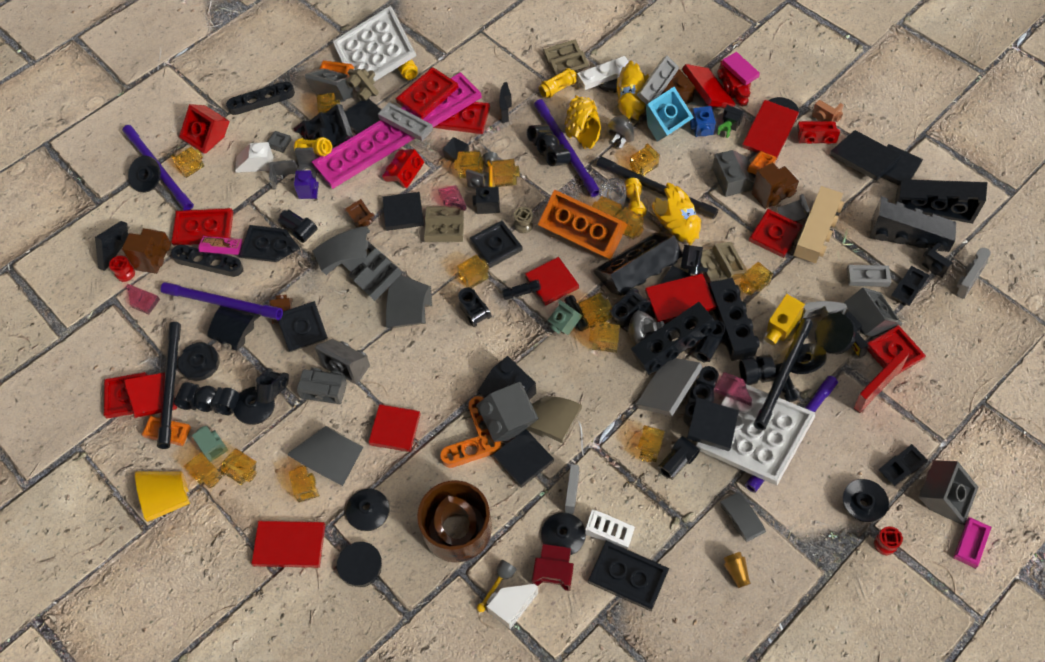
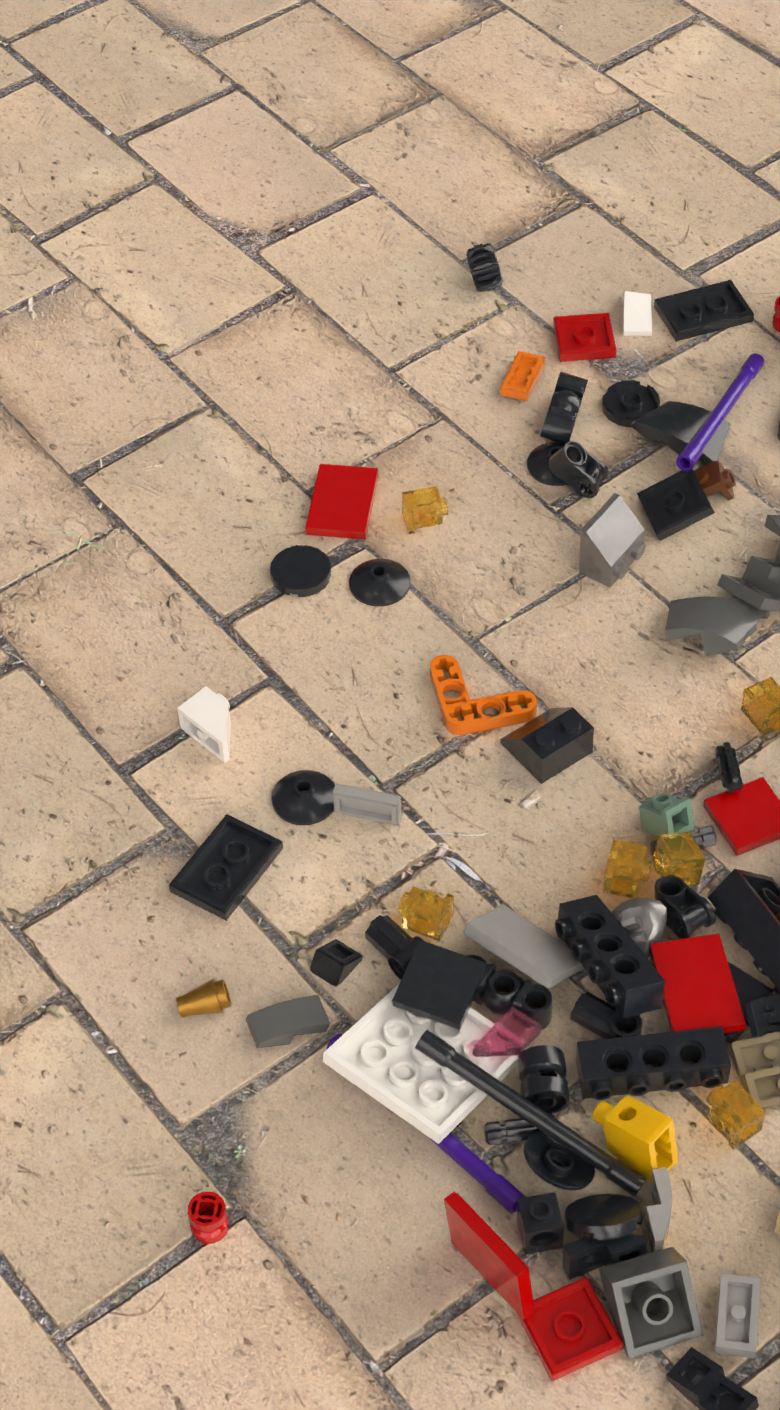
camera: 95 degrees right, 10 degrees down
red tile [124,372,177,418] -> none
clear pink tile [126,284,160,315] -> none
yellow slope [135,471,190,522] -> none
black piece [157,322,181,449] -> none
clear yellow brick [184,452,222,488] -> none
sand green brick [192,426,228,462] -> none
clear yellow brick [221,448,257,485] -> none
dark grey slope [288,426,363,486] -> none
dark grey brick [297,368,347,404] -> none
red tile [368,404,421,452] -> none
reddish brown piece [417,480,492,563] -> none
black piece [458,287,492,327] -> none
dark grey slope [477,382,539,442] -> none
hinge [477,560,517,612] -> none
black tile [493,429,554,488] -> none
dark tan slope [526,396,582,443] -> none
dark red piece [531,544,574,591] -> none
white slope [585,509,635,549] -> none
black dish [843,479,889,522] -> none
black slope [878,444,928,487] -> none
dark grey slope [919,460,979,525] -> none
dark pink tile [953,517,992,569] -> none
none -> black slope [310,939,363,987]
none -> black gear [466,243,503,292]
none -> black brick [517,1192,564,1255]
none -> white slope [623,291,652,336]
none -> black tile [654,280,754,342]

